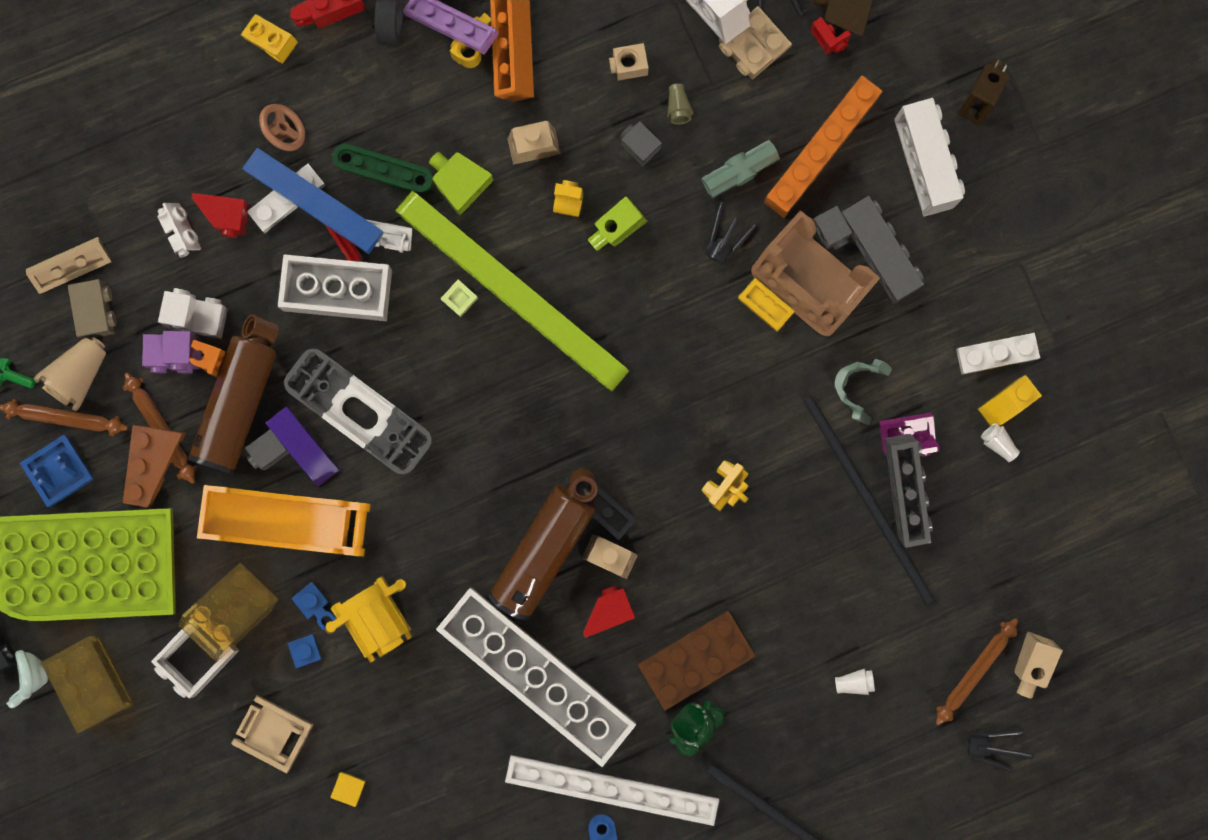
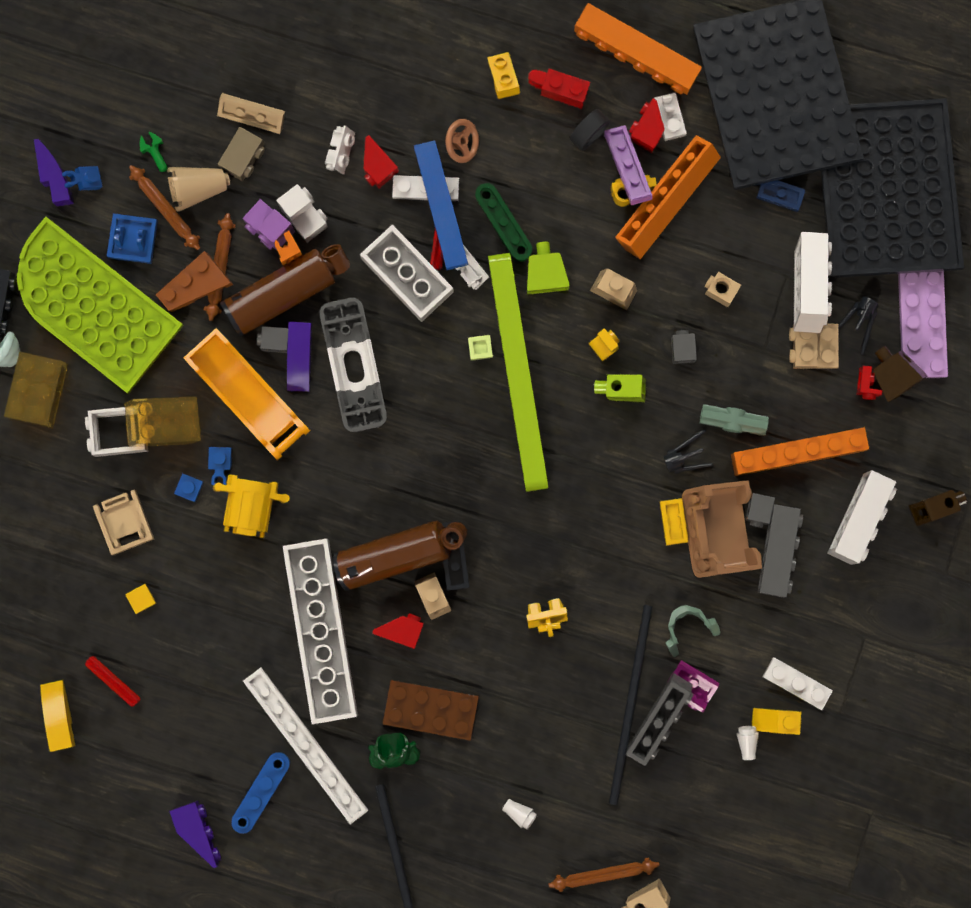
camera: 40 degrees right, 0 degrees up
olive cone [668,84,693,125] -> none

